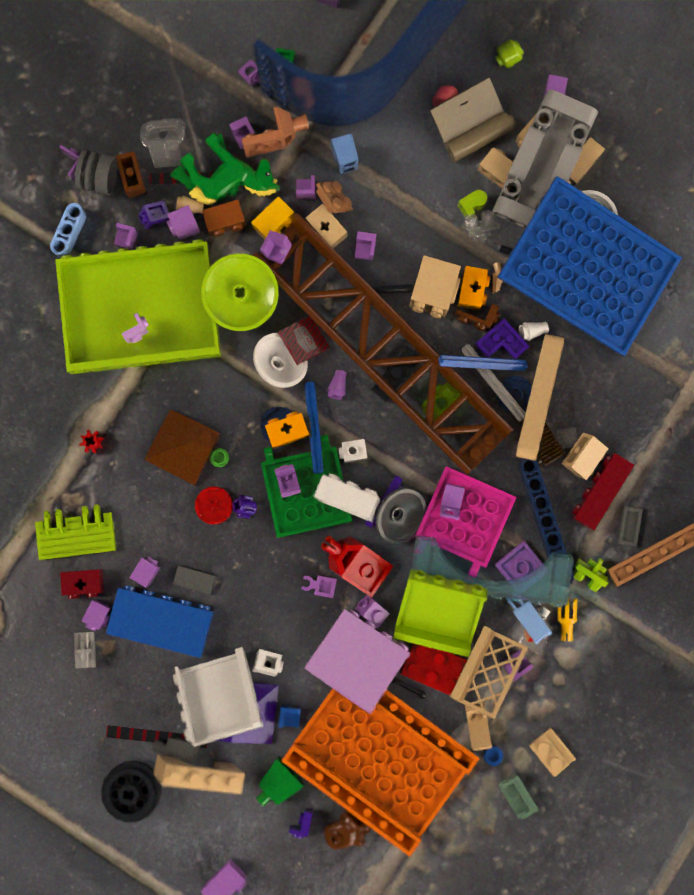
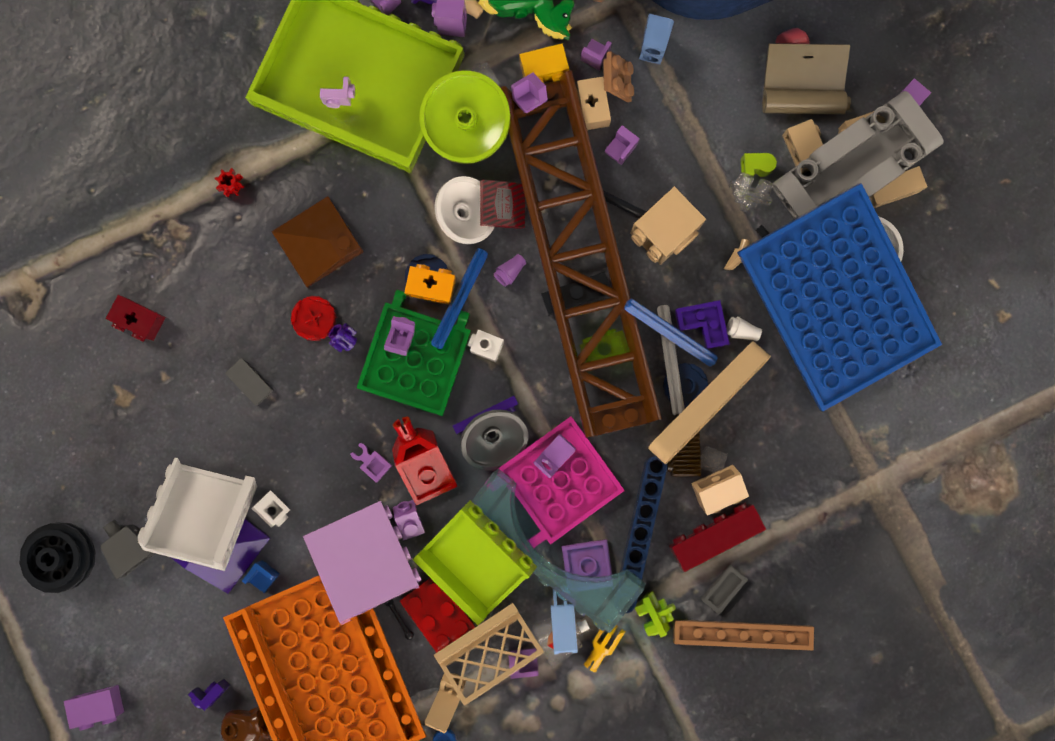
camera: 30 degrees right, 0 degrees up
lime hinge [35,504,117,560] -> none
light grey hips [74,632,96,668] -> none
medium lavender brick [82,599,113,631] -> none
blue brick [106,585,214,658] -> none
black sticker [106,725,207,748] -> none
medium lavender brick [129,556,161,588] -> none
tan arch [154,754,245,794] -> none
dark orange brick [202,200,246,237] -> none
bright green plate [210,448,229,467] -> none
green torso [256,757,304,806] -> none
white piece [314,474,381,522] -> none
reddish brown bracket [454,303,500,331] -> none
light orange brick [457,266,490,310] -> none
lime head [495,39,524,68] -> none

